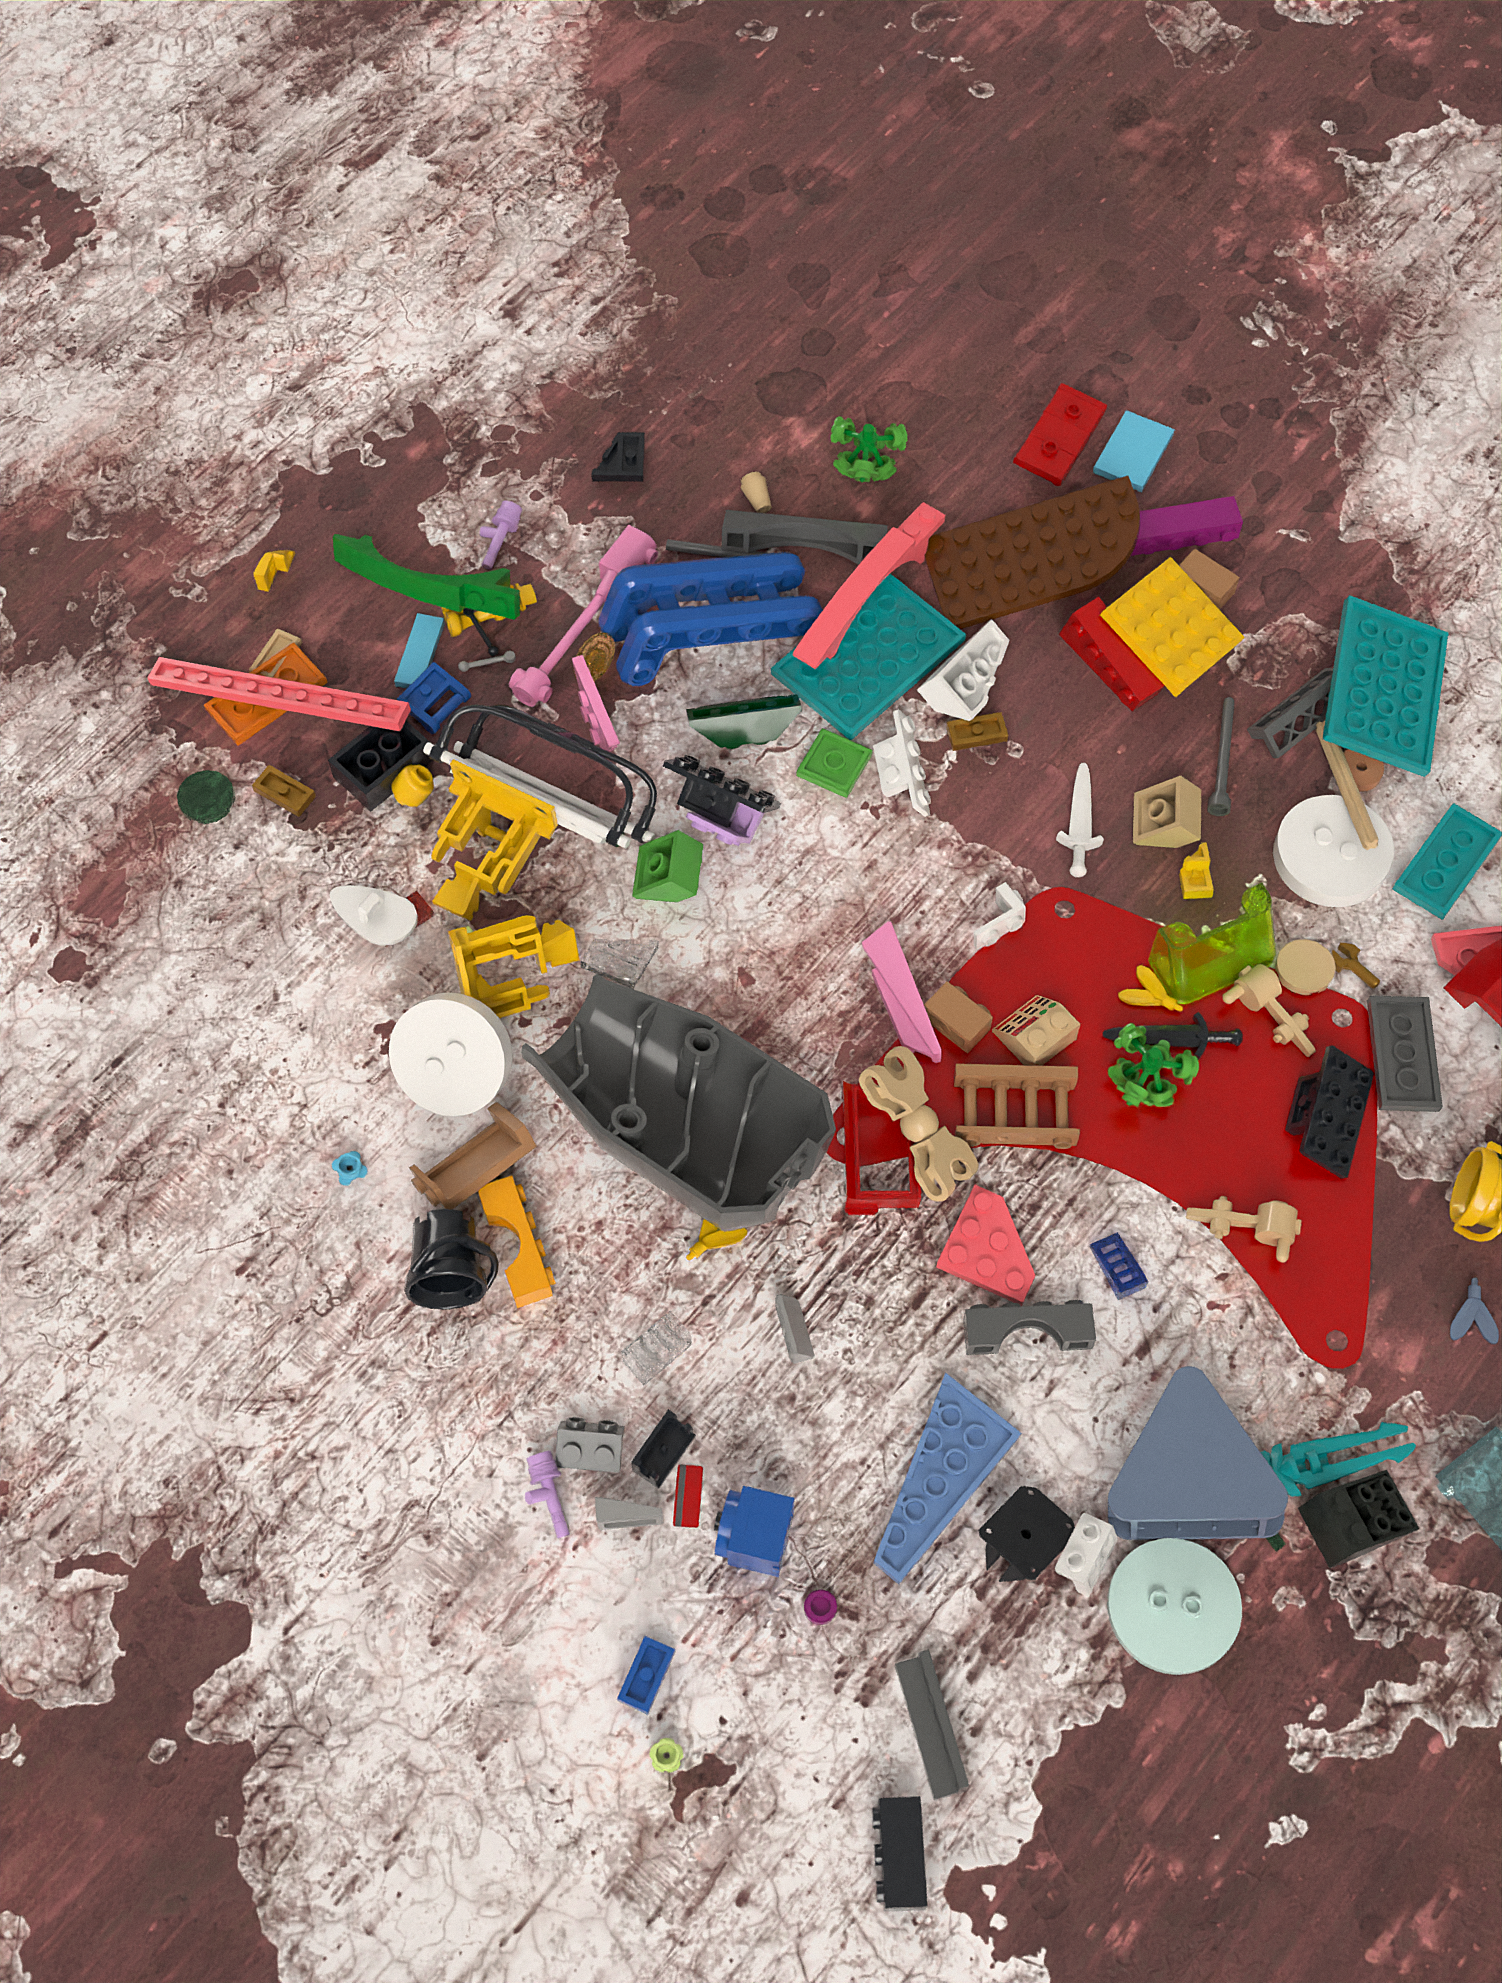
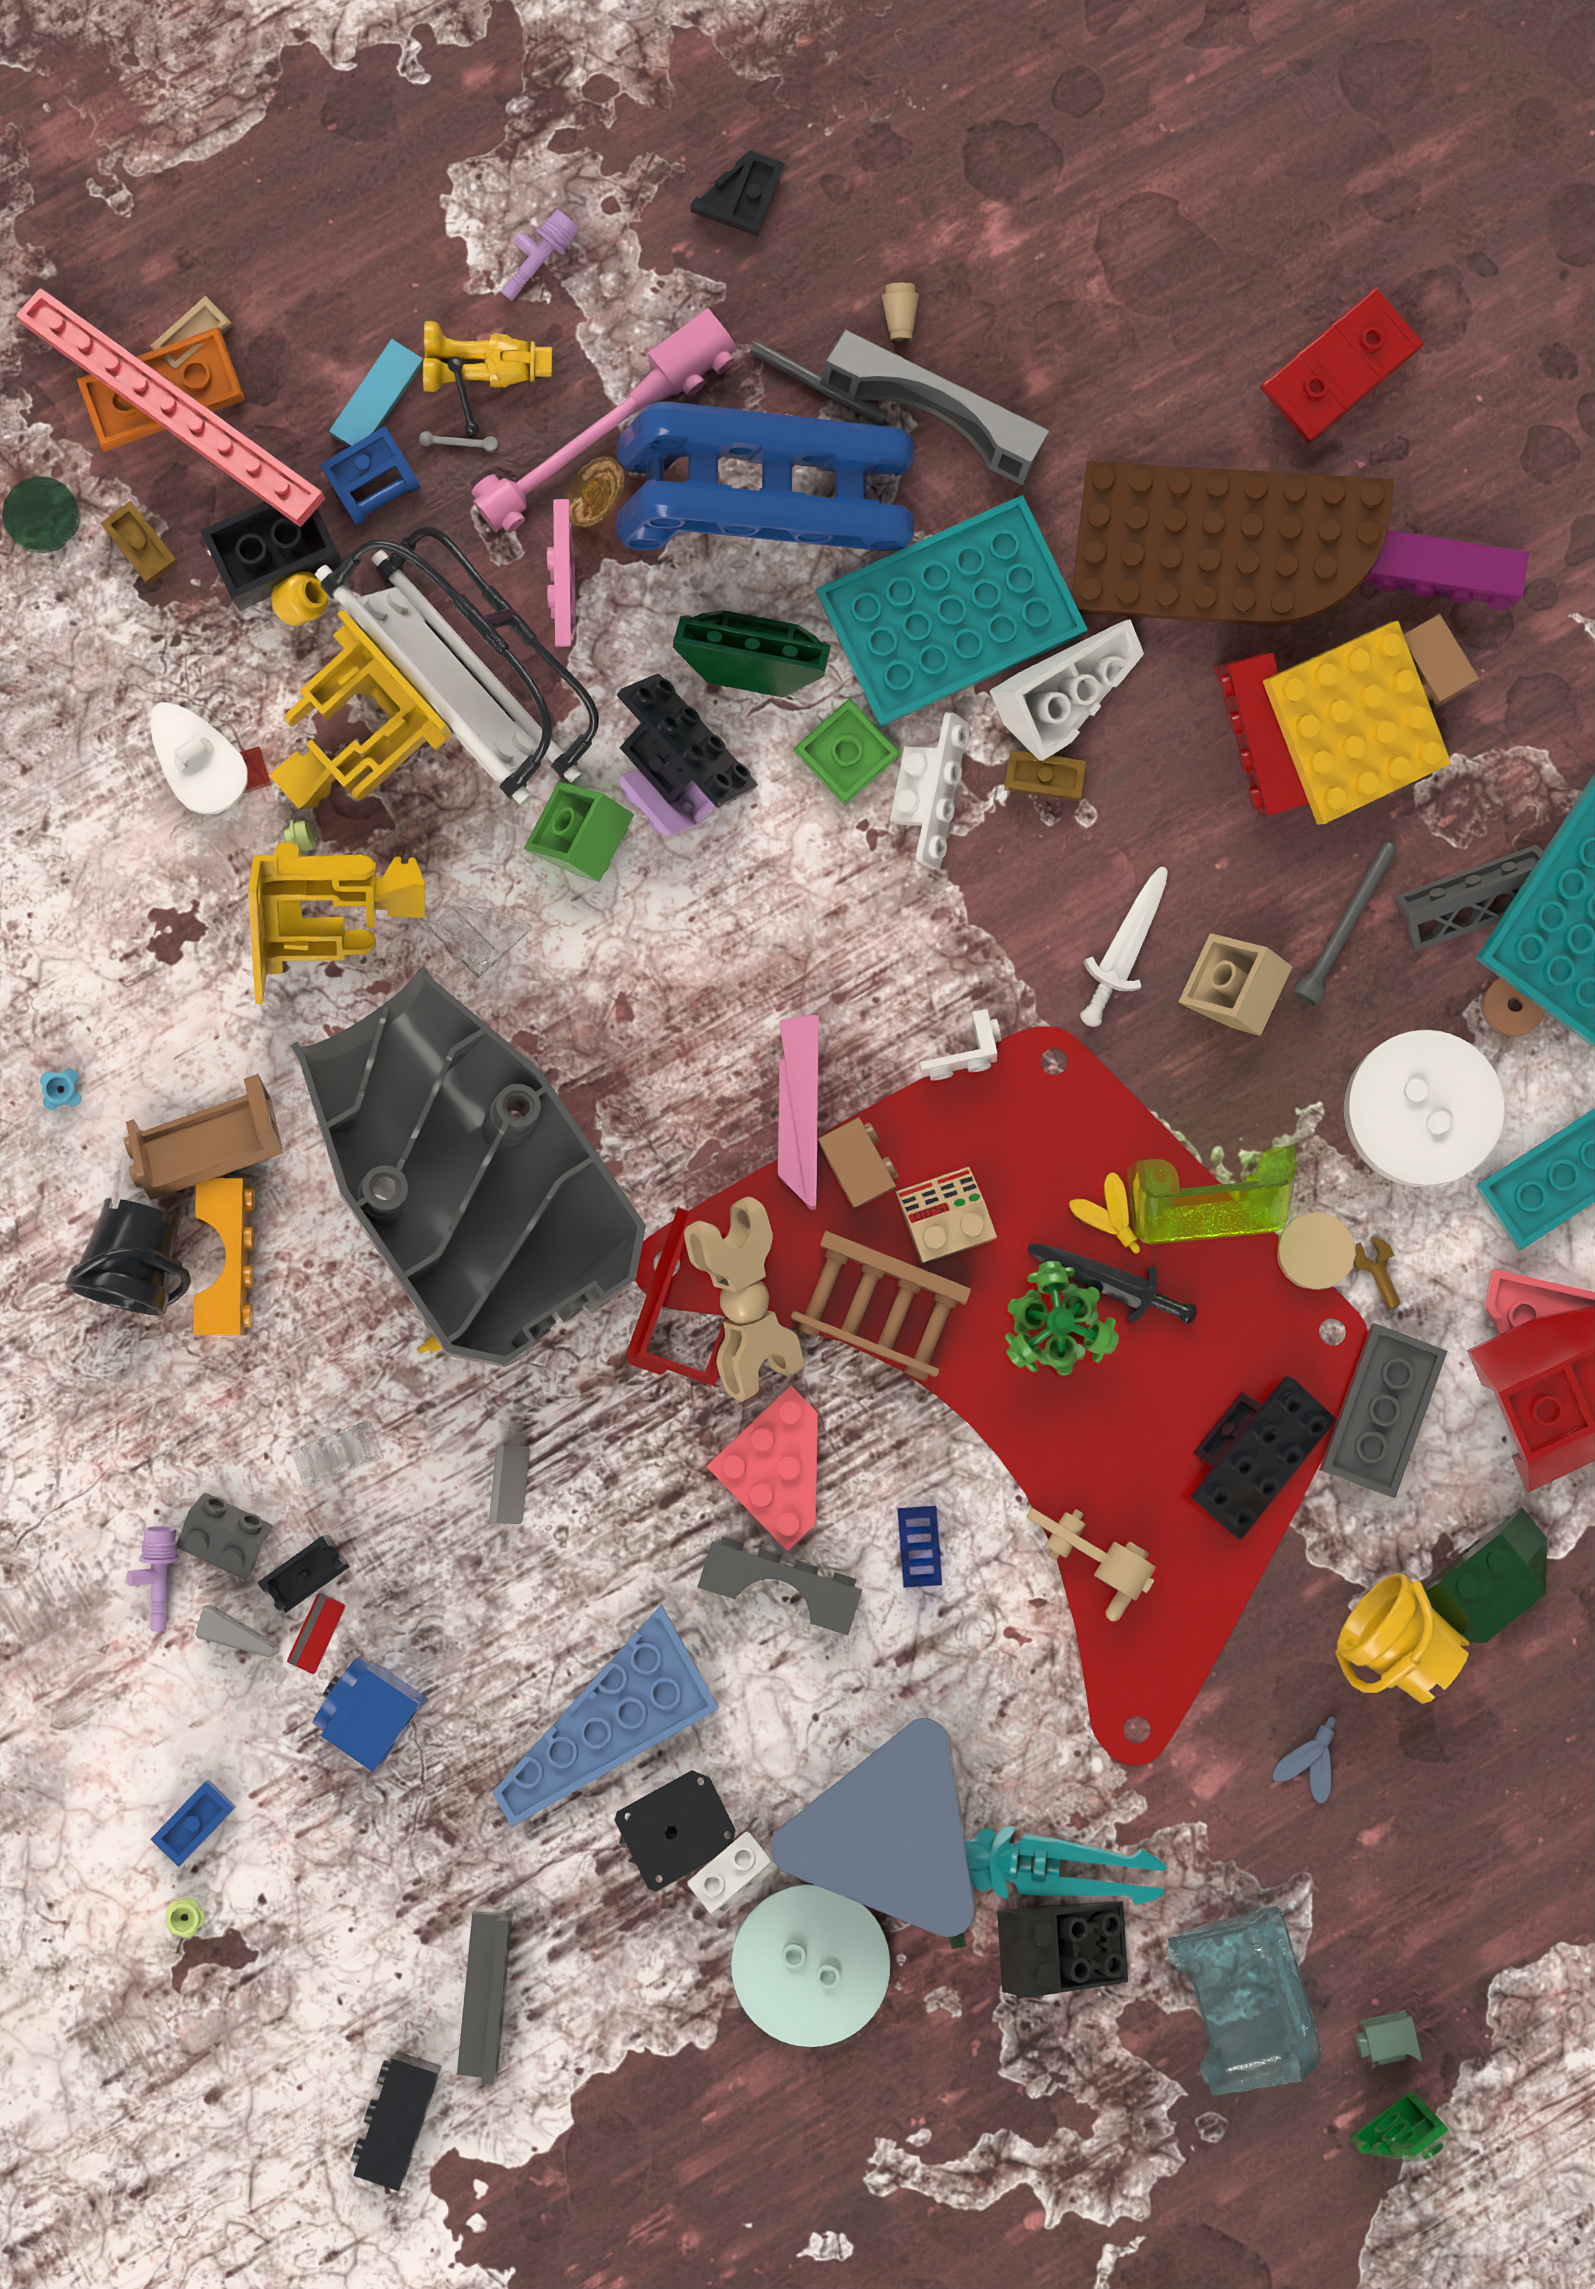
camera: 20 degrees right, 20 degrees up
yellow slope [253,550,295,592] -> none
green slope [333,534,520,620] -> none
white brick [389,993,513,1116] -> none
coral slope [793,502,945,669] -> none
magenta tile [804,1589,837,1625] -> none
bright green plant [830,416,907,482] -> none
medium azure tile [1093,410,1174,492] -> none
yellow slope [1179,843,1214,899] -> none
tan piece [1223,964,1316,1057] -> none
tan axle [1316,721,1379,850] -> none

